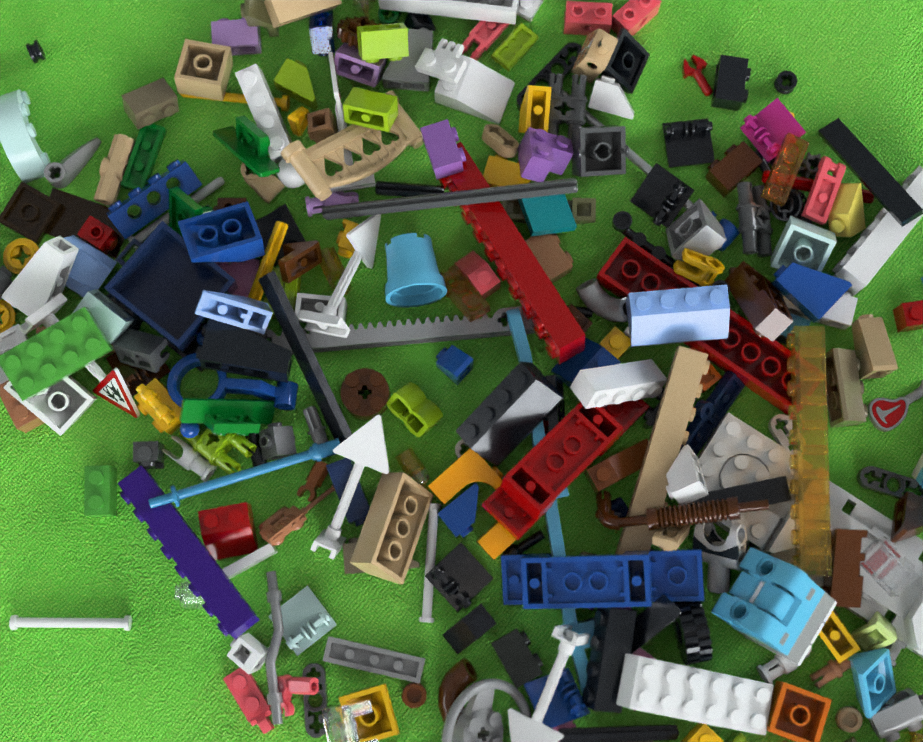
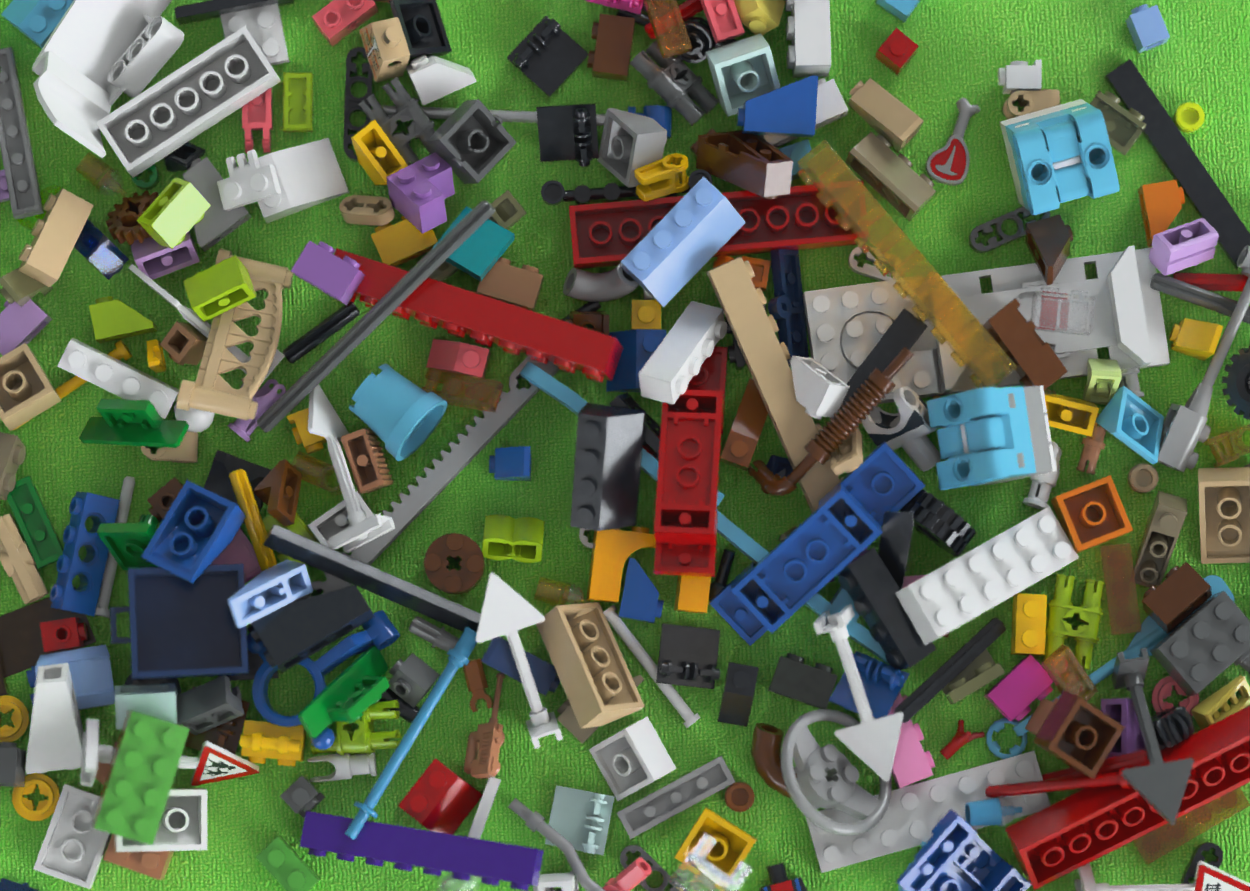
camera: 45 degrees left, 5 degrees up
none -> nougat brick [340,428,394,493]
none -> white slope [589,716,677,801]

